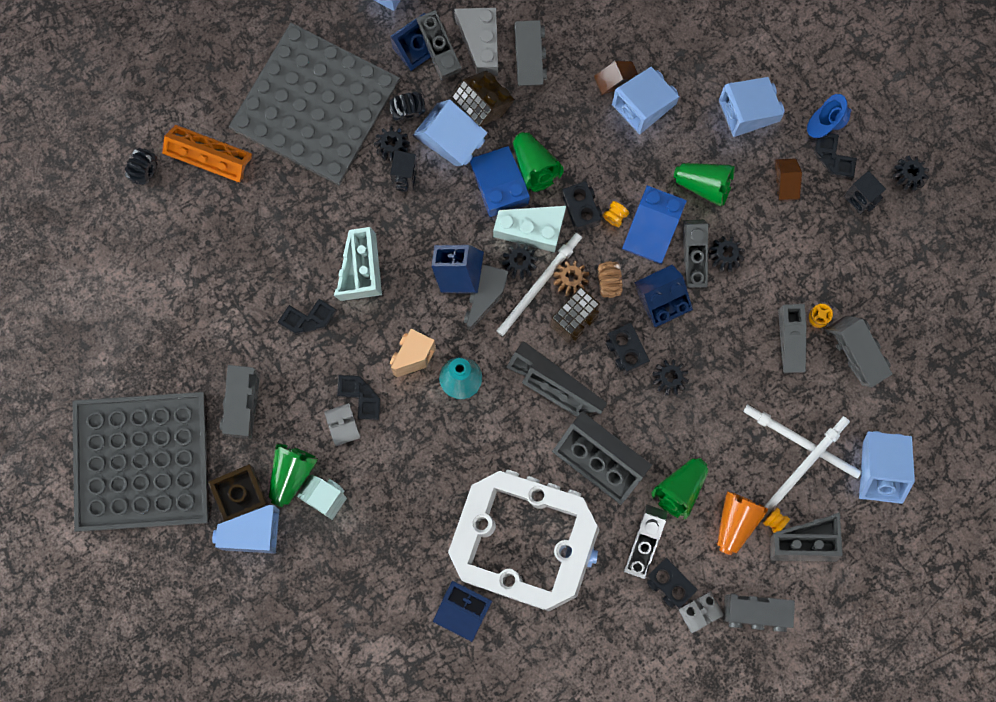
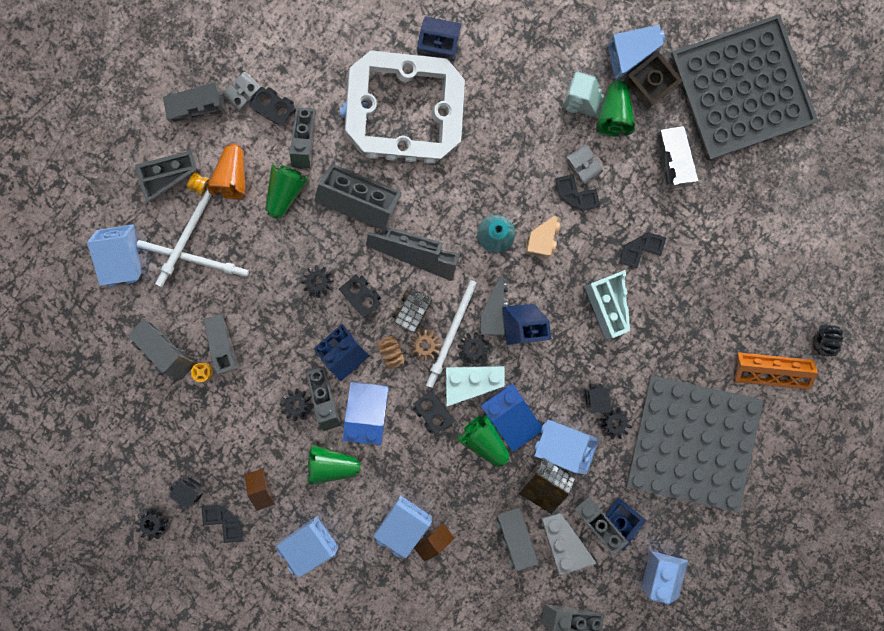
camera: 165 degrees right, 10 degrees up
black gear [390,92,425,121] -> none
light orange wheel [603,201,629,227] -> none
blue piece [807,94,851,138] -> none

